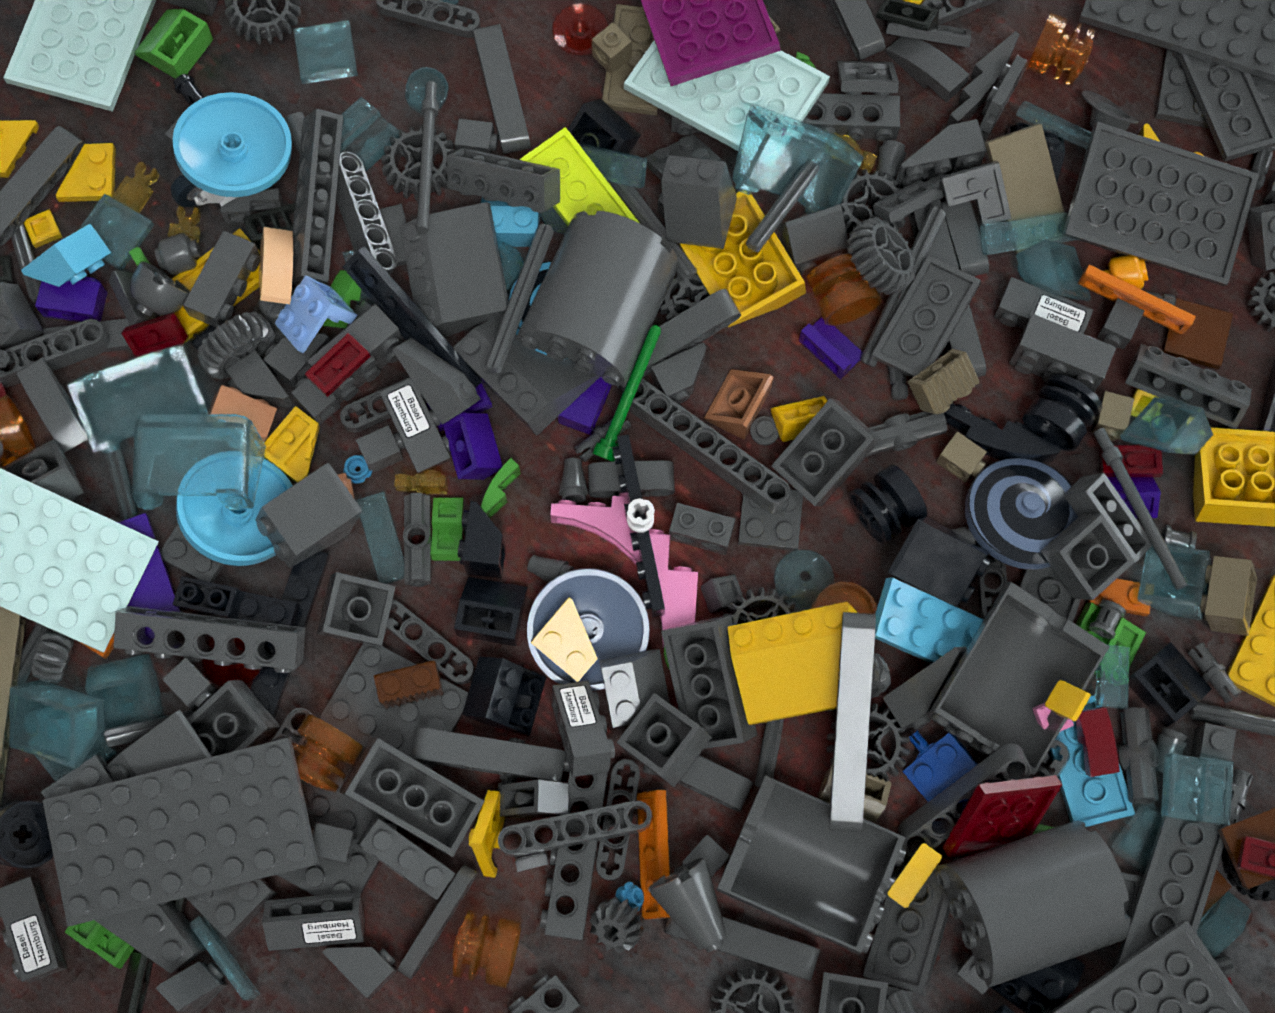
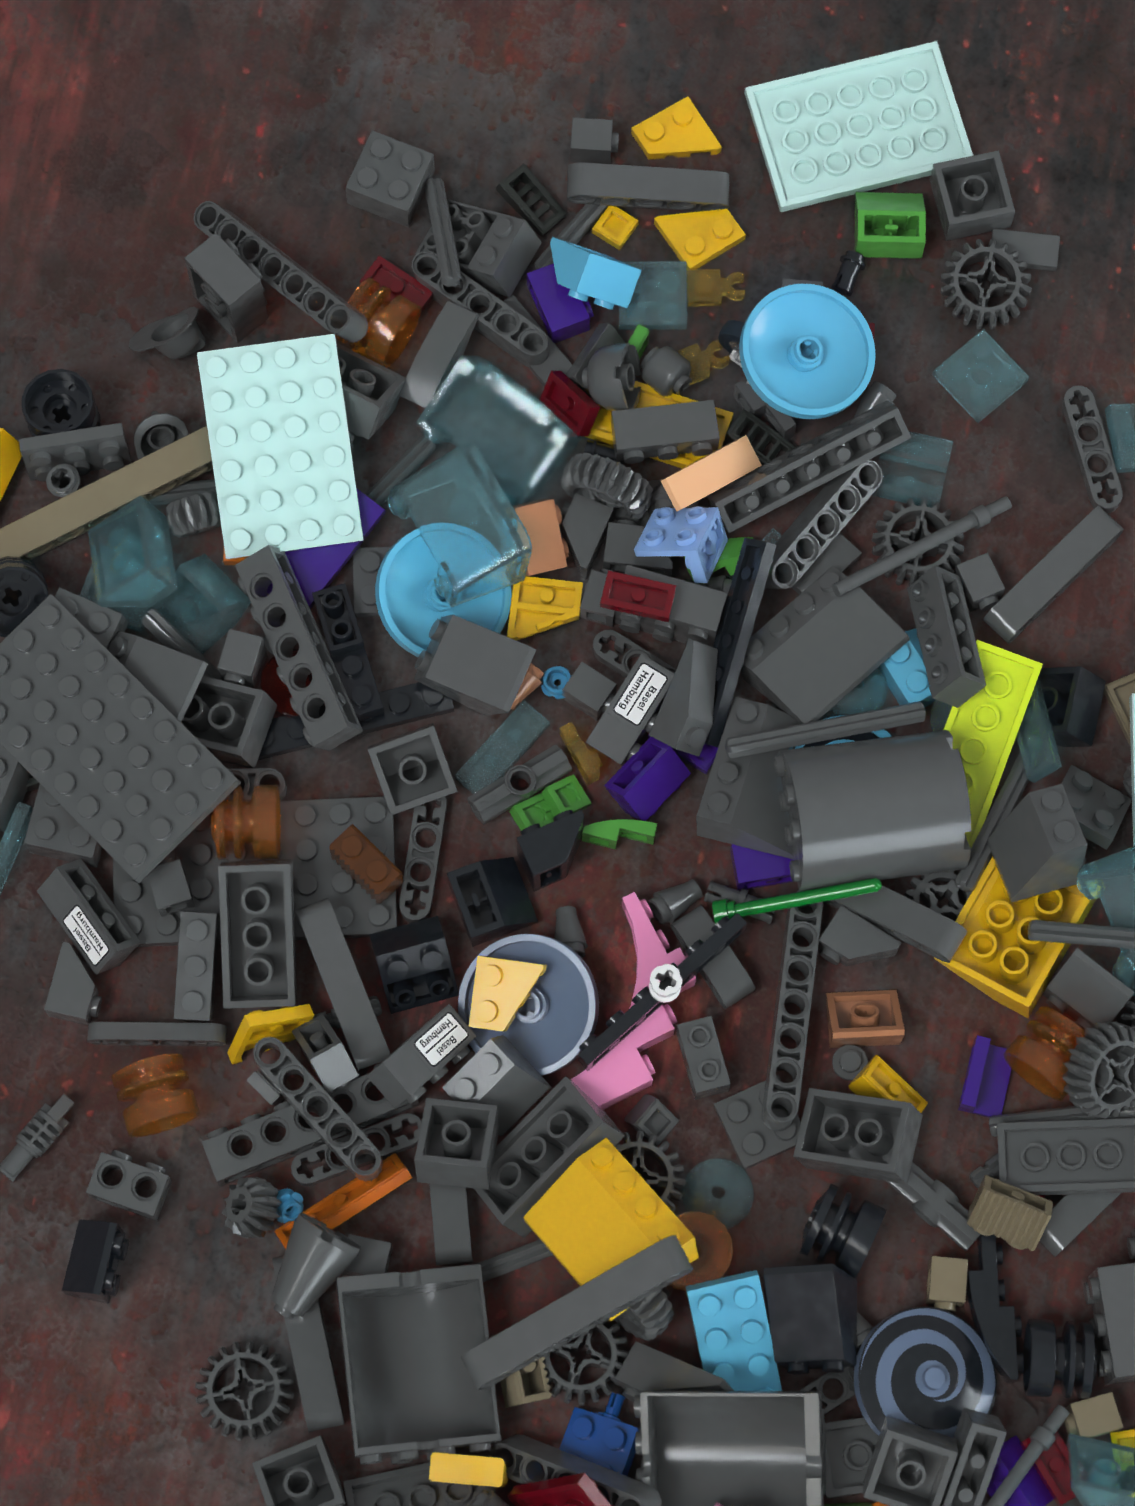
camera: 60 degrees right, 0 degrees up
clear light blue hair [404,67,449,114] -> none

